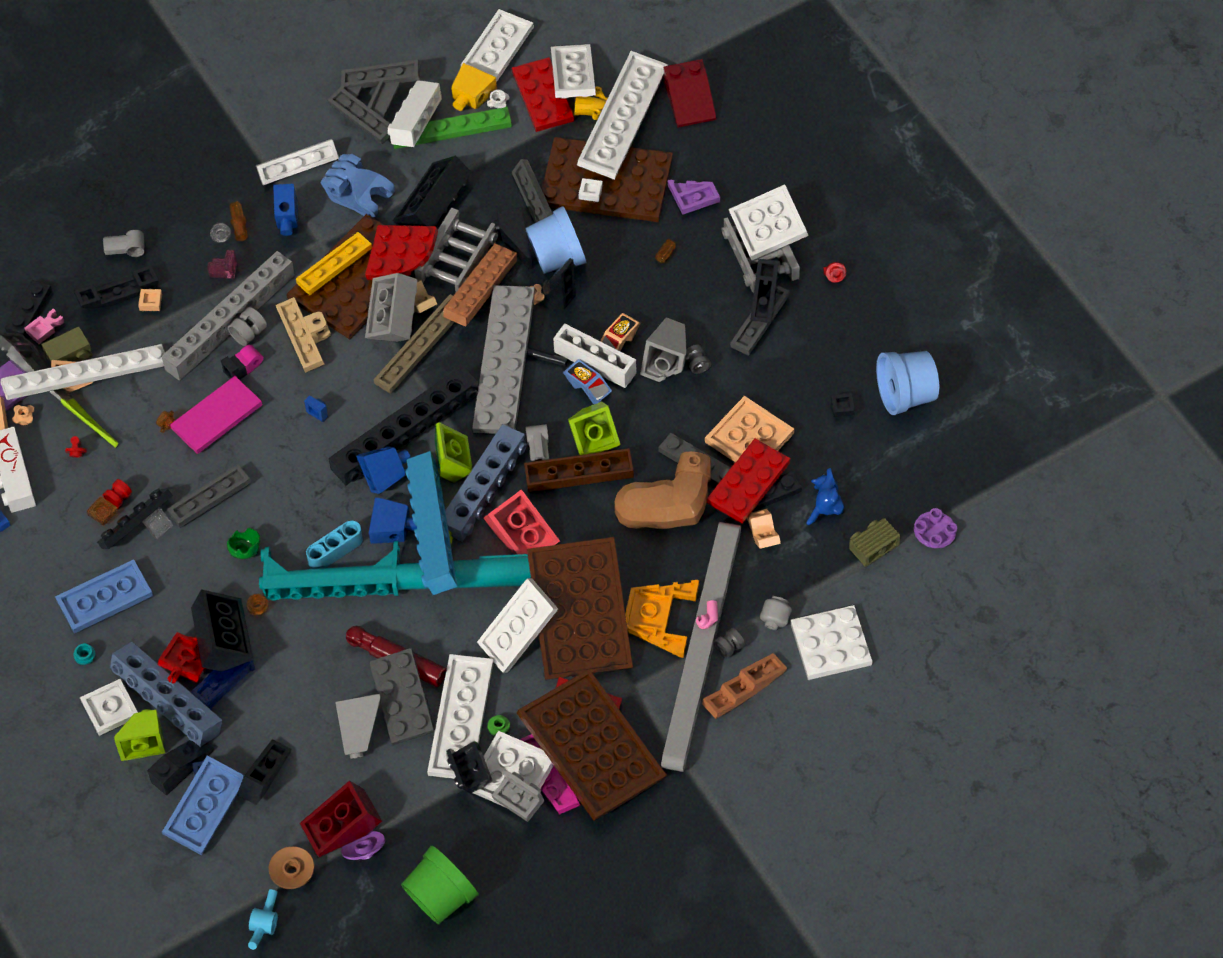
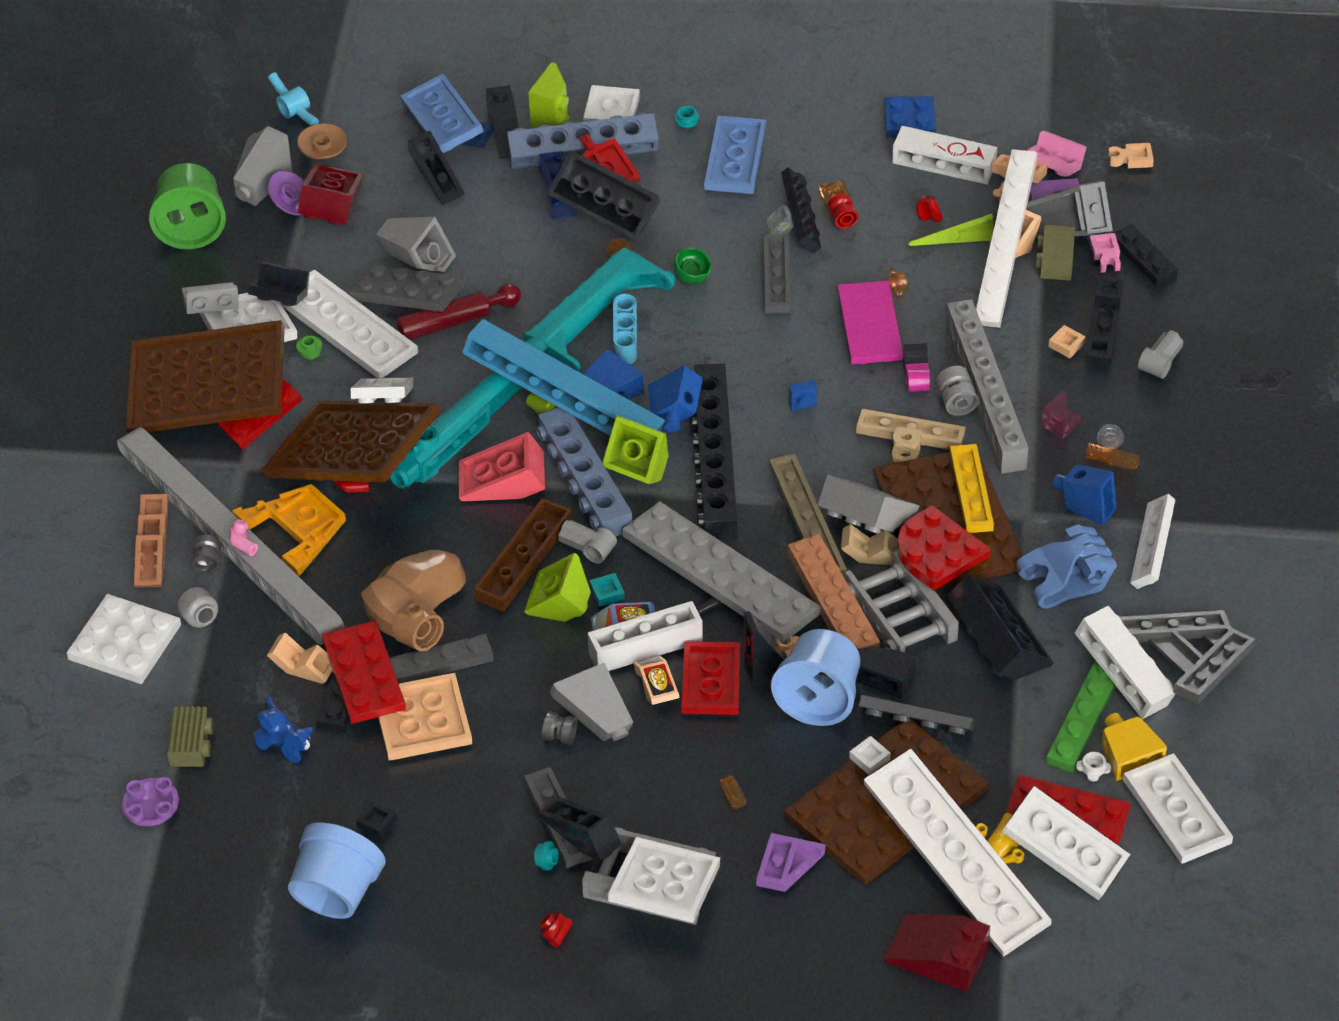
camera: 125 degrees right, 10 degrees down
none -> light grey slope [233,126,292,206]
none -> teal plate [534,841,559,871]
none -> teal plate [589,573,625,607]
none -> red plate [682,641,740,715]

